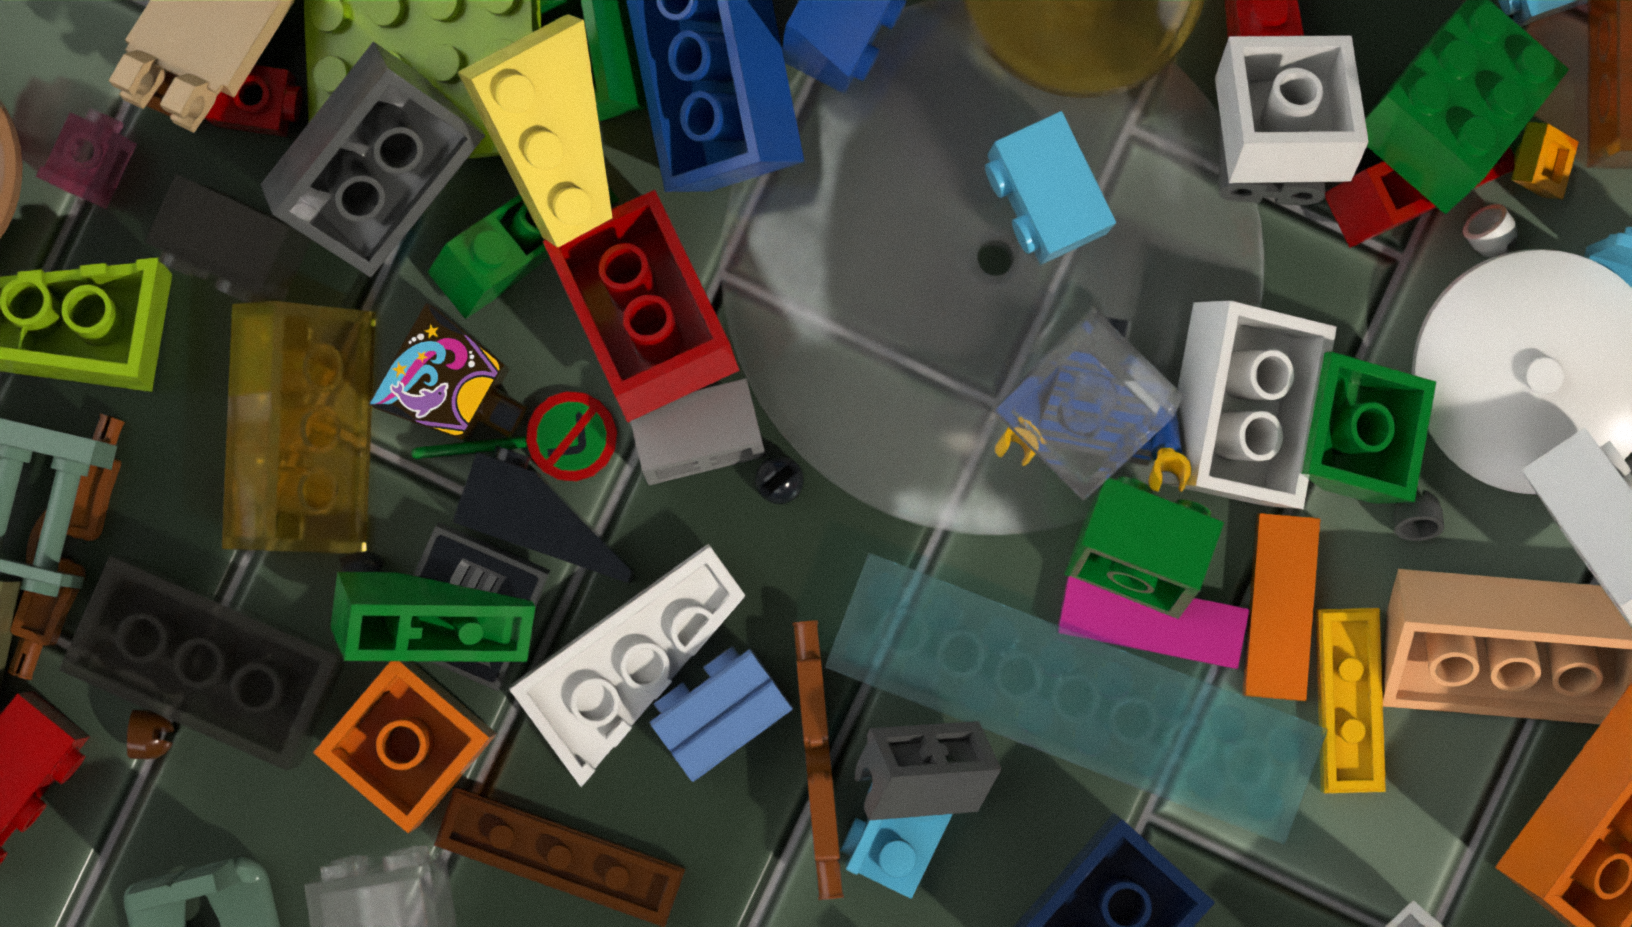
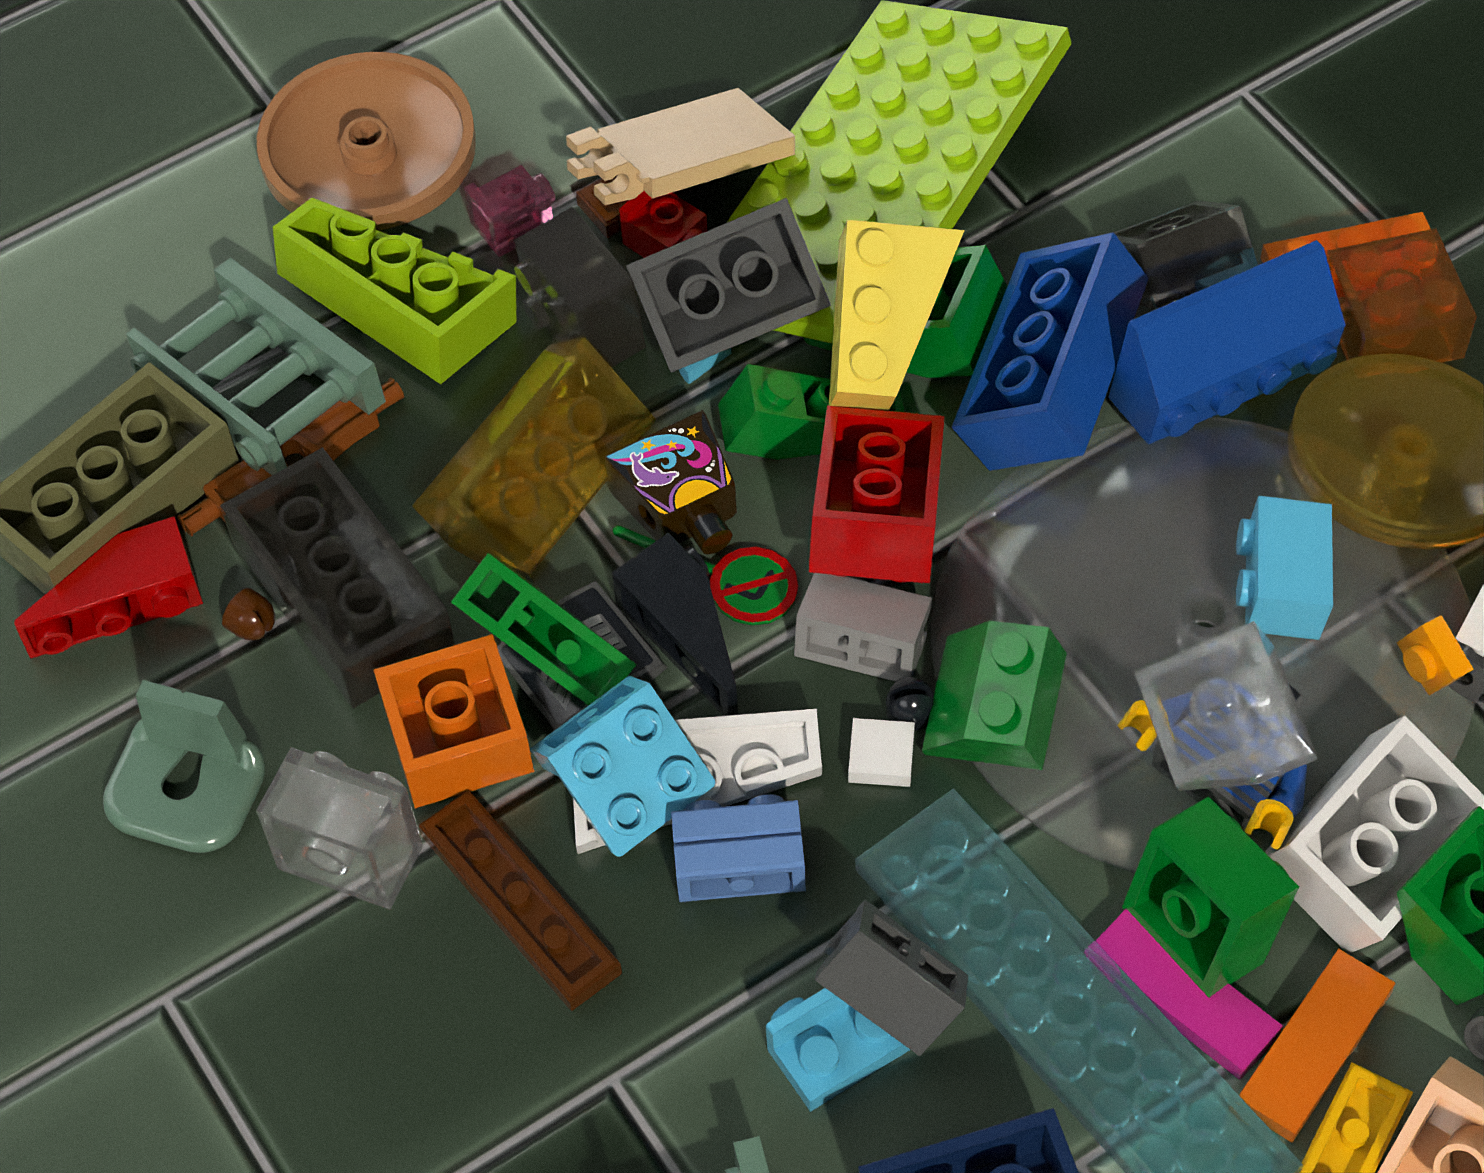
camera: 35 degrees right, 30 degrees down
dark orange piece [792,620,844,900] -> none
none -> medium azure bracket [530,676,715,857]
none -> white tile [848,718,915,787]
none -> green slope [922,621,1067,770]
none -> light orange plate [1396,615,1474,696]

